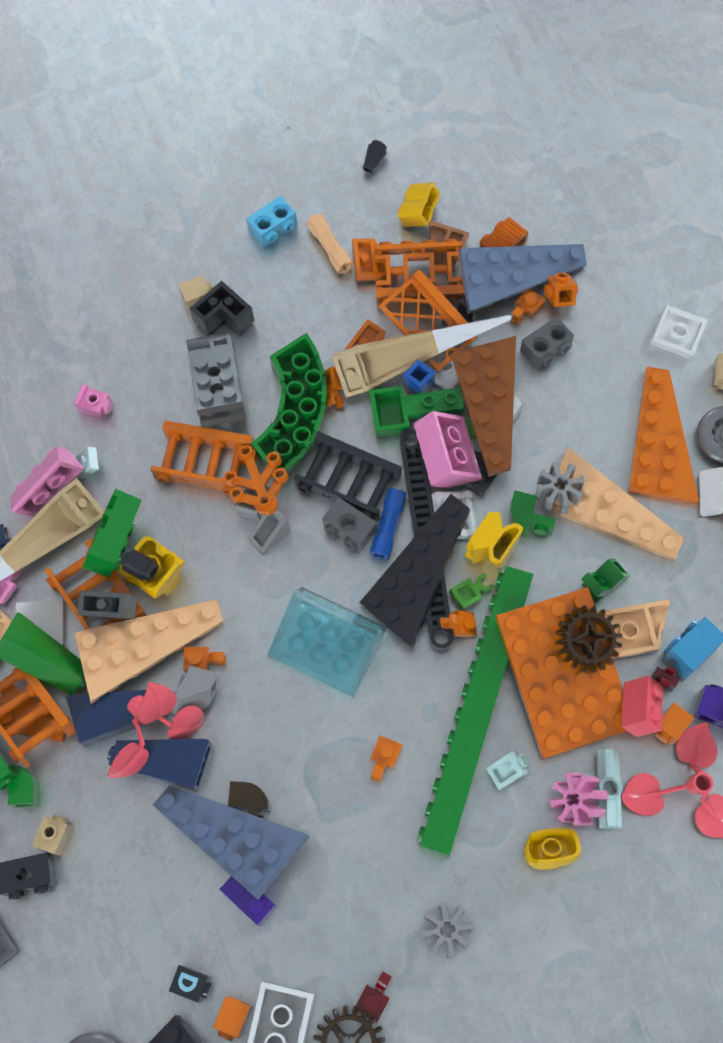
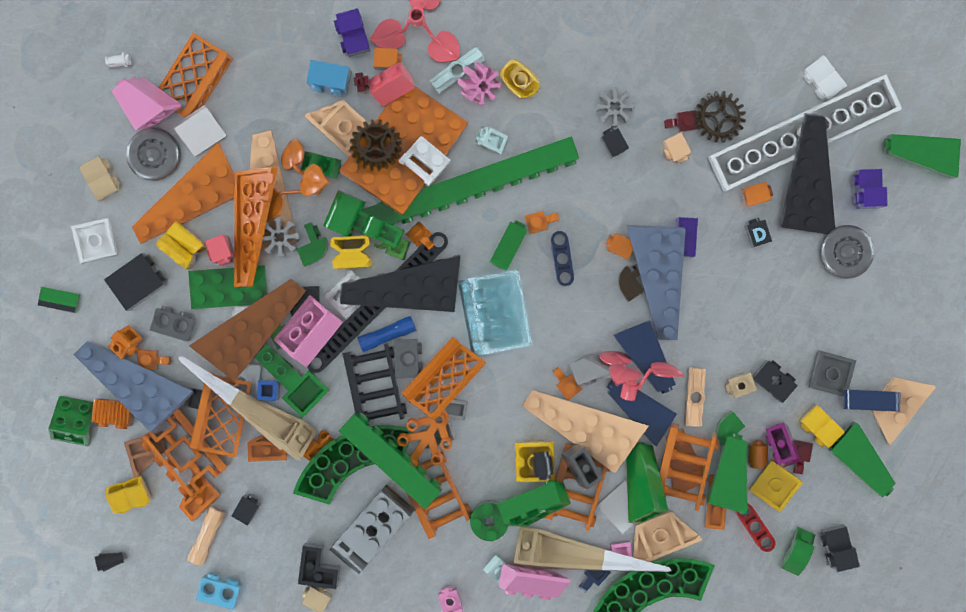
camera: 135 degrees left, 20 degrees up
none -> green tile [37,287,80,313]
none -> green bracket [48,396,93,446]
none -> black brick [104,253,167,311]
none -> yellow piece [155,221,207,270]
none -> green plate [188,265,268,309]
none -> coral brick [205,234,234,266]
none -> black brick [231,494,261,526]
none -> orange wing [234,167,278,287]
none -> orange plant [266,138,329,223]
none -> green plate [323,190,405,248]
none -> green brick [339,412,442,509]
none -> white plate [399,136,451,186]
none -> orange fence [401,337,486,421]
none -> green brick [470,501,508,542]
none -> green slope [489,220,527,271]
none -> dark blue beam [550,231,574,286]
none -> black brick [600,127,629,159]
none -> orange brick [605,233,633,260]
none -> light nougat brick [662,132,692,164]
none -> light nougat piece [685,368,706,427]

